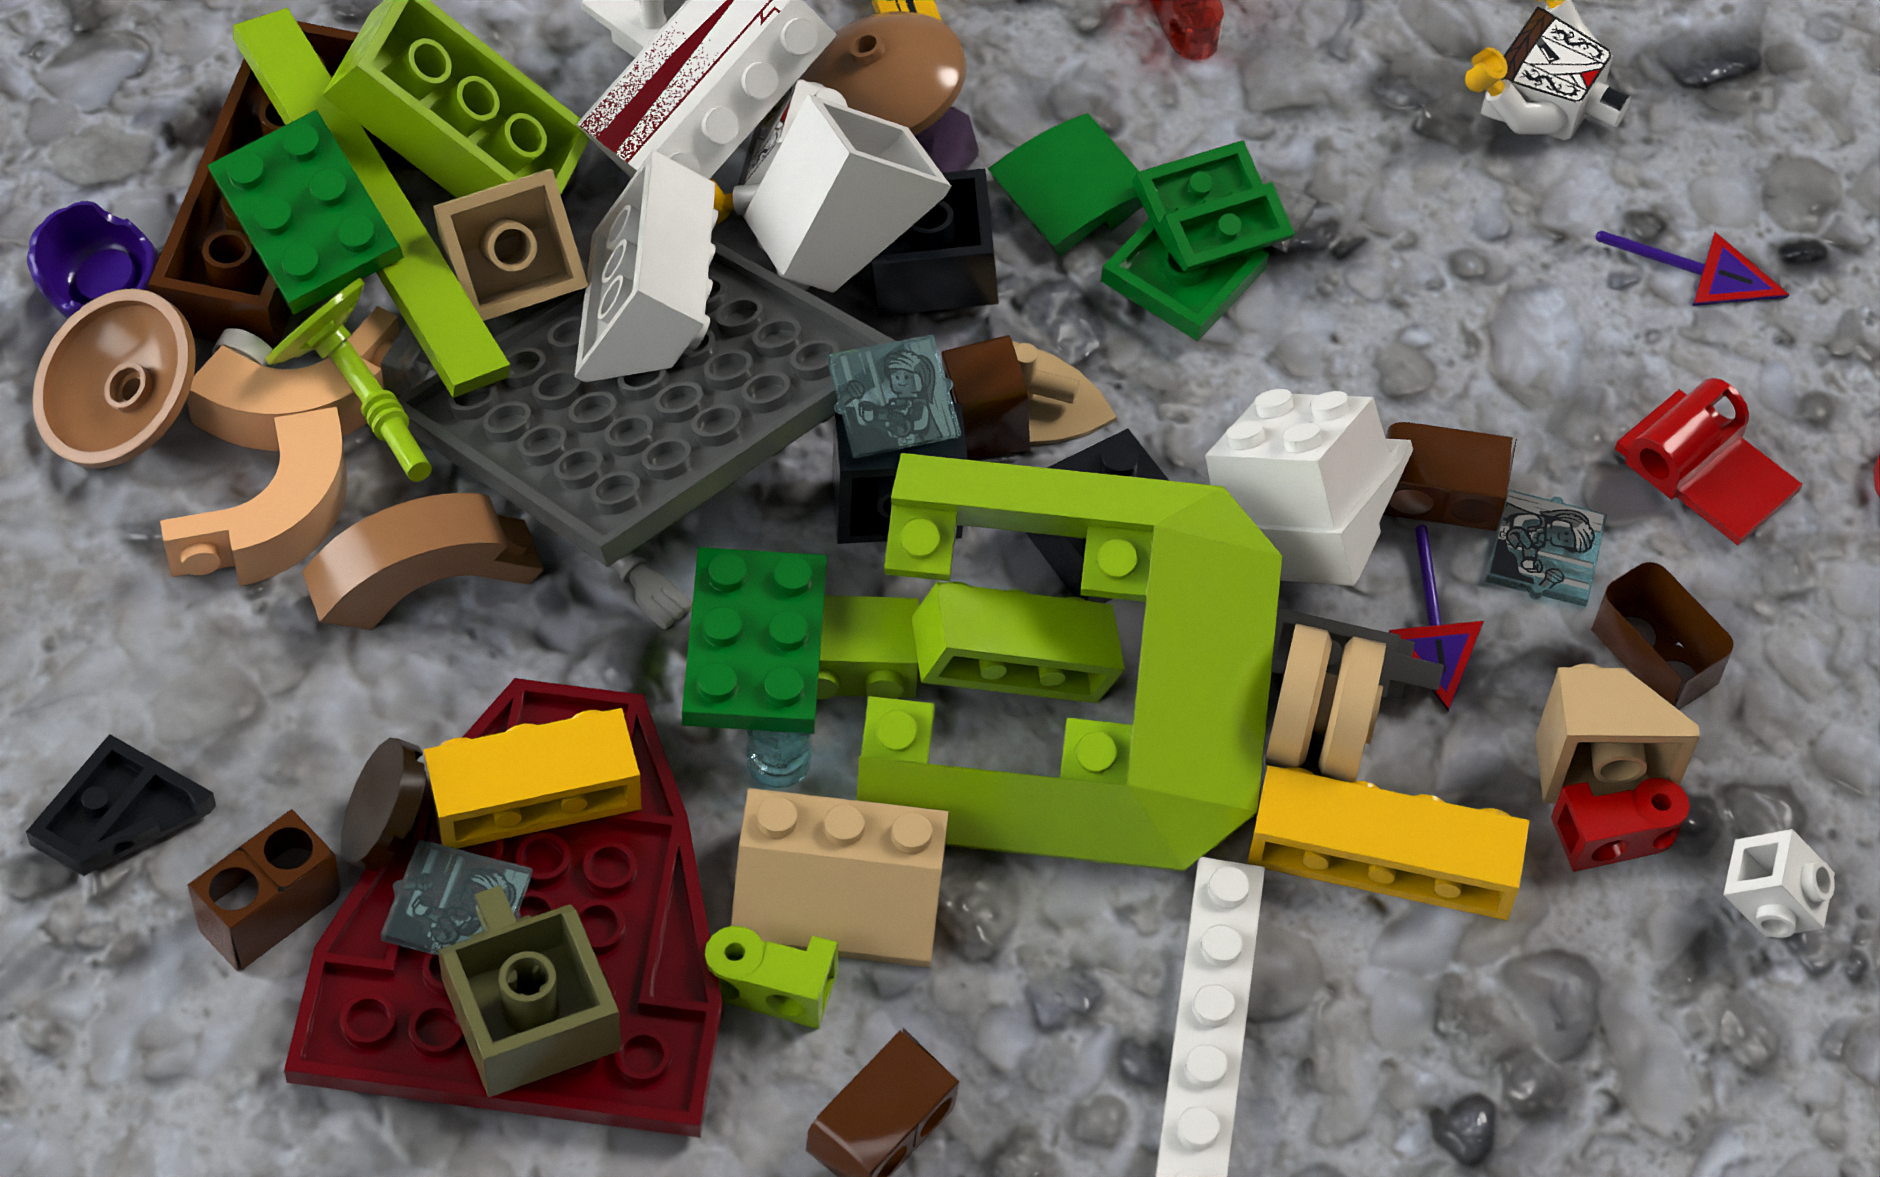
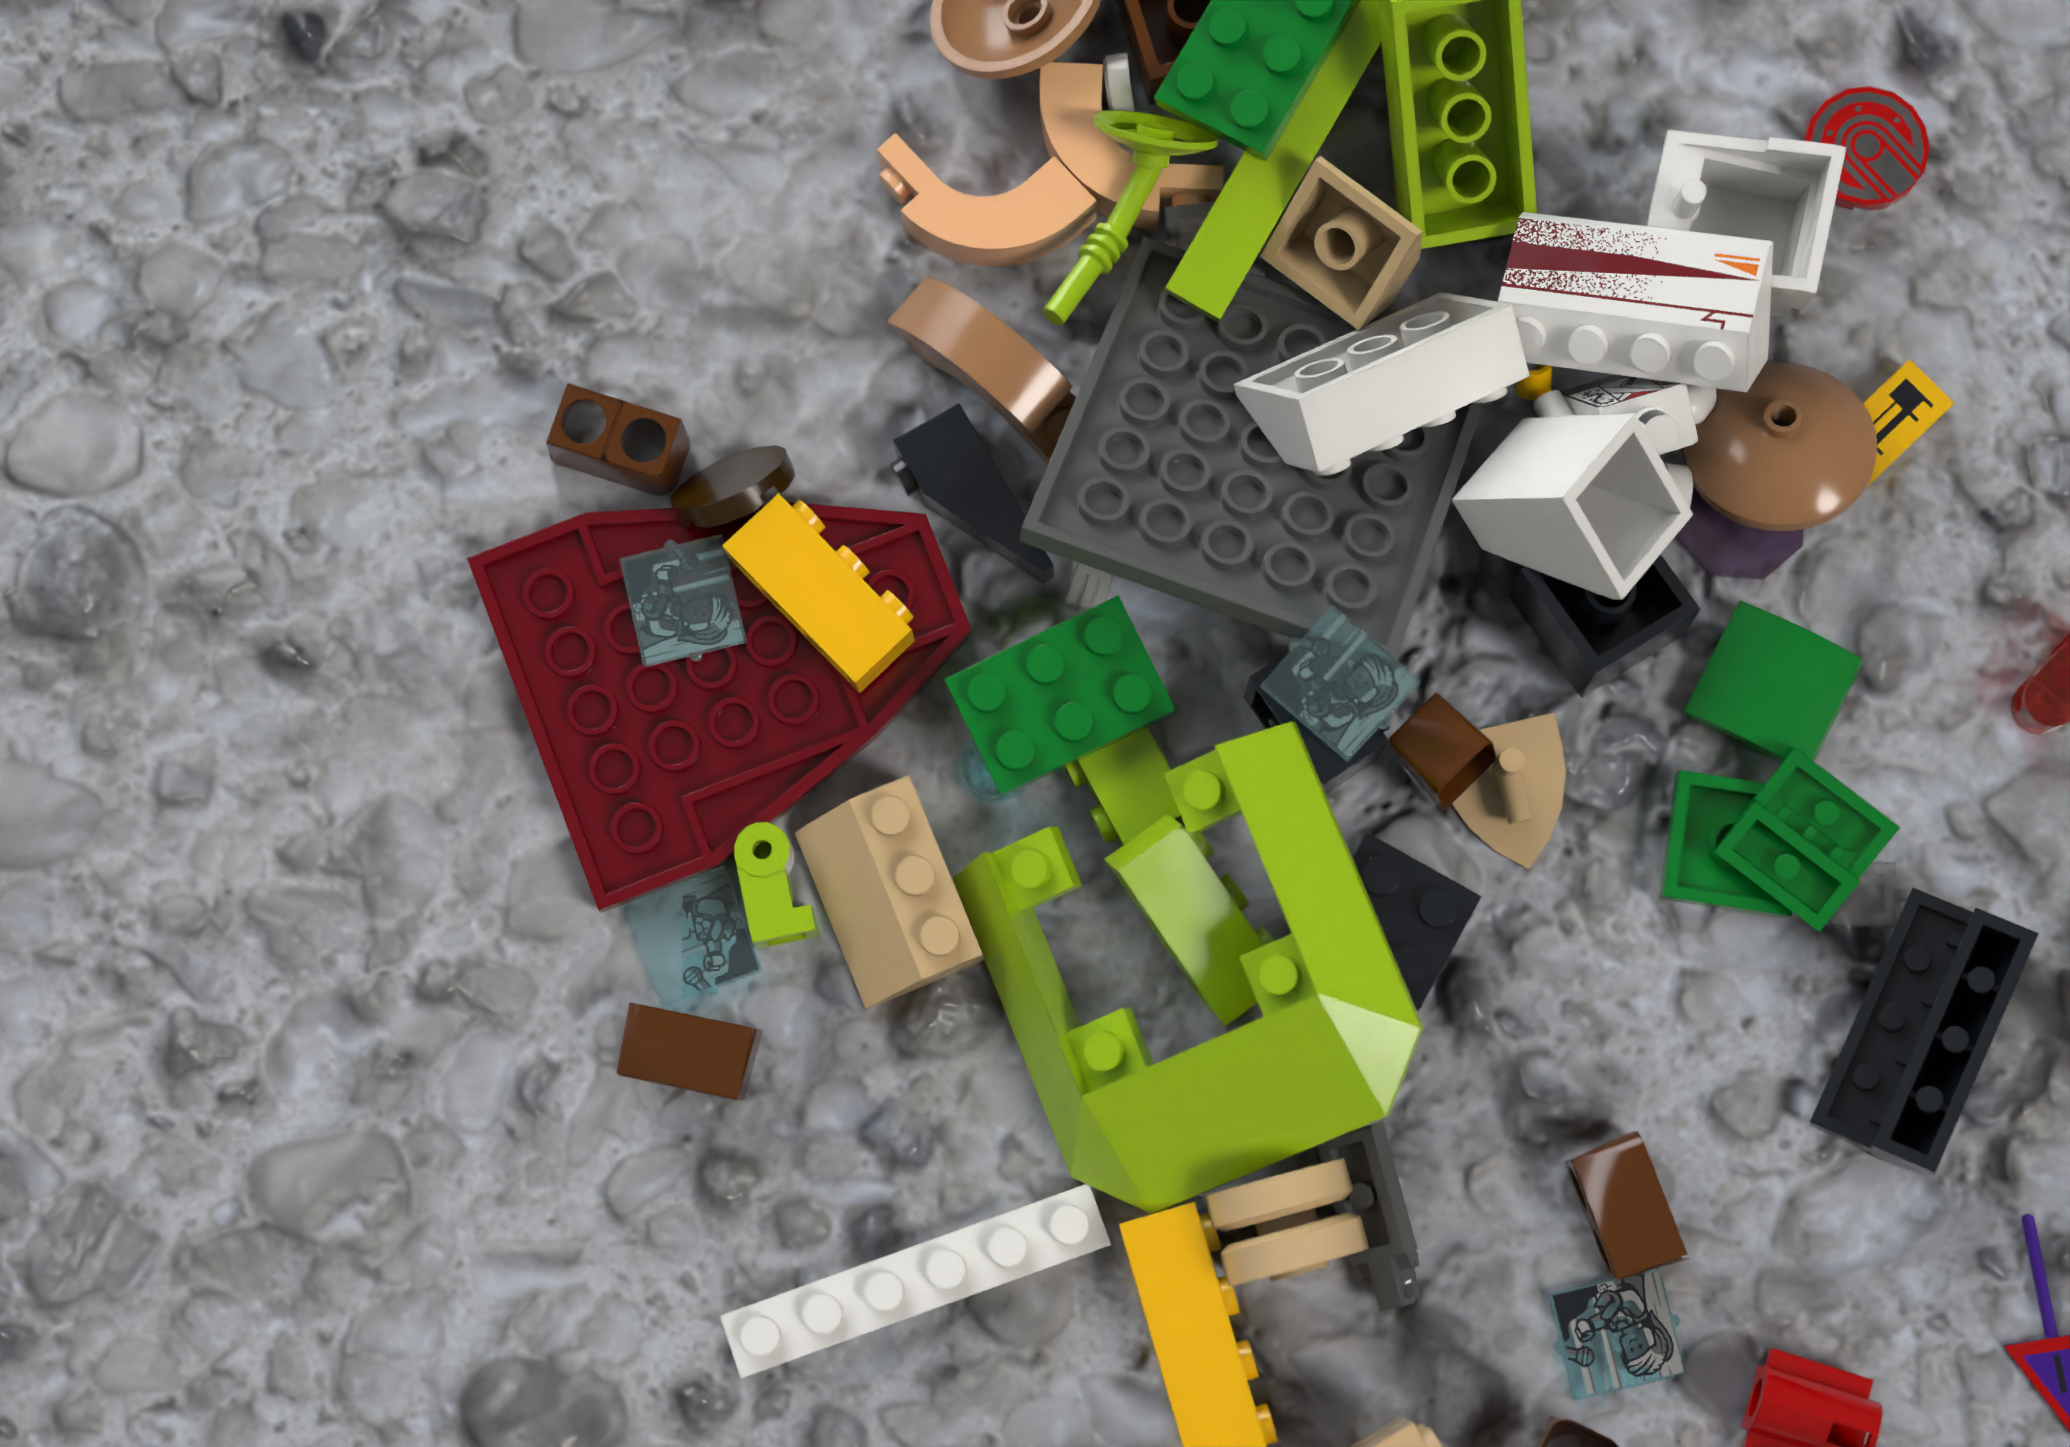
camera: 70 degrees right, 25 degrees up
black wing [26,734,216,876] -> none
olive hinge [438,885,621,1098] -> none
white piece [1205,389,1413,586] -> none
piece [1389,524,1484,712] -> none
none -> clear light blue piece [626,865,762,1008]
none -> black slope [890,403,1054,584]
none -> black brick [1810,887,2039,1176]

